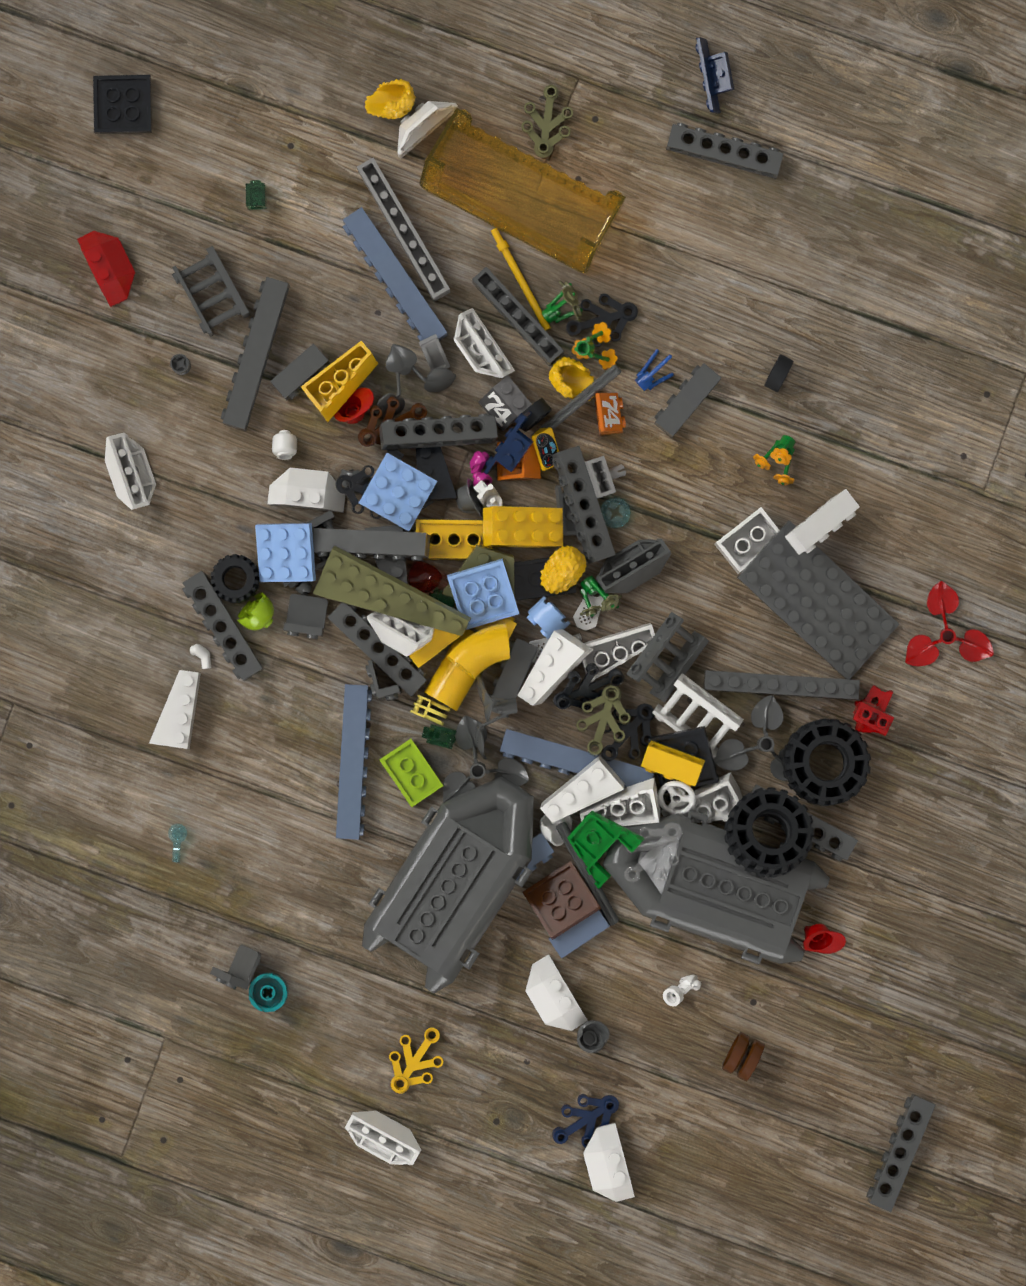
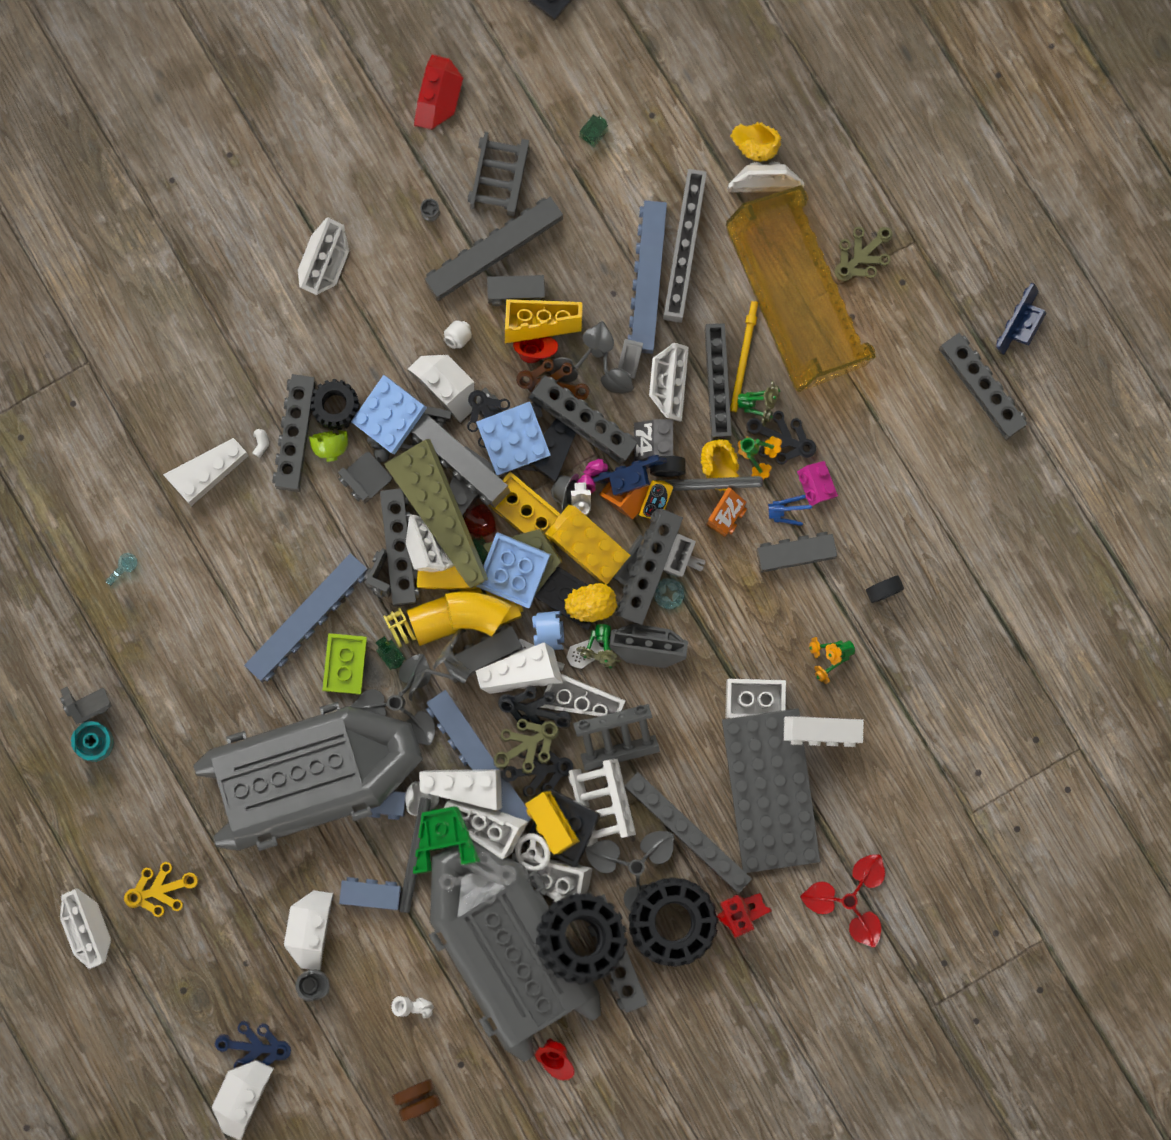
camera: 35 degrees right, 5 degrees down
reddish brown plate [522,861,601,940] -> none
none -> dark pink bracket [797,461,838,506]

